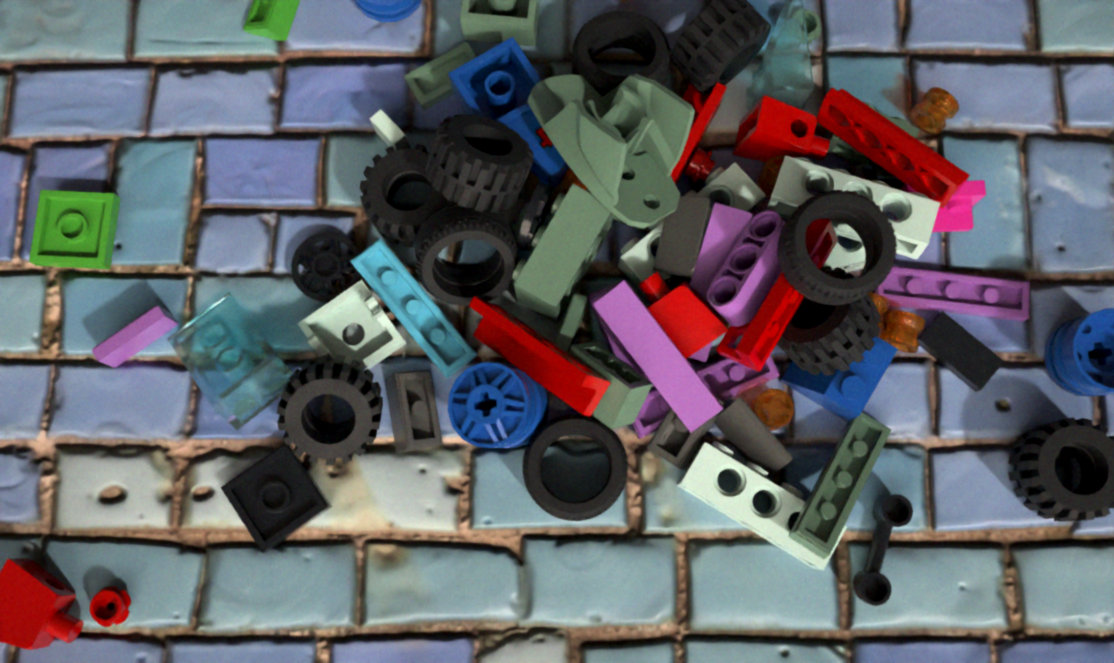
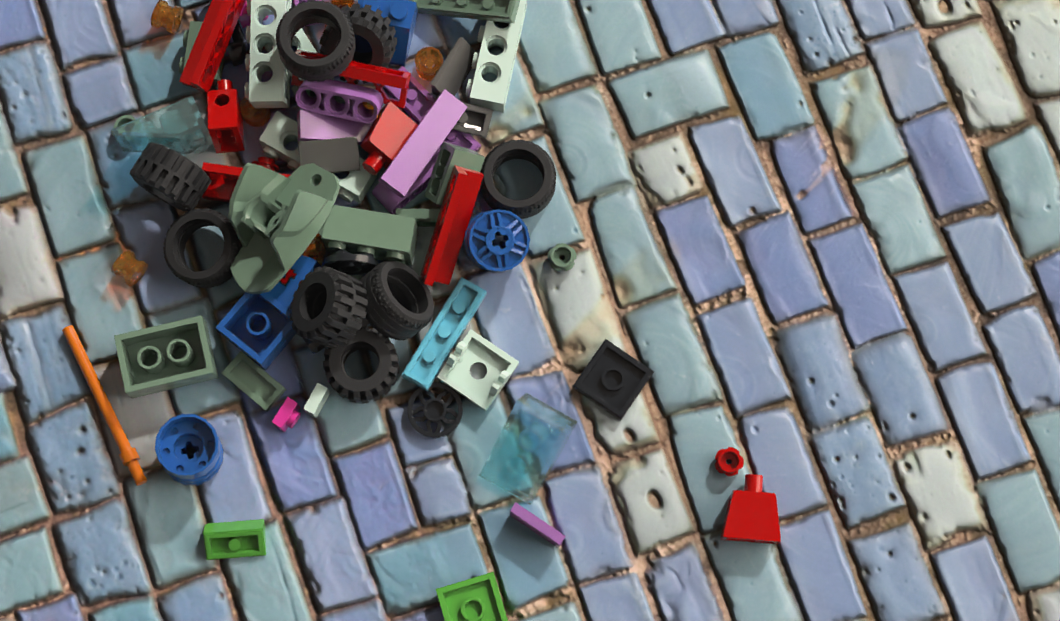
camera: 115 degrees left, 0 degrees up
black tyre [277,355,383,465] -> none
dark grey slope [385,370,443,453] -> none
none -> dark pink plate [272,397,301,432]
none -> sand green plate [548,243,577,271]

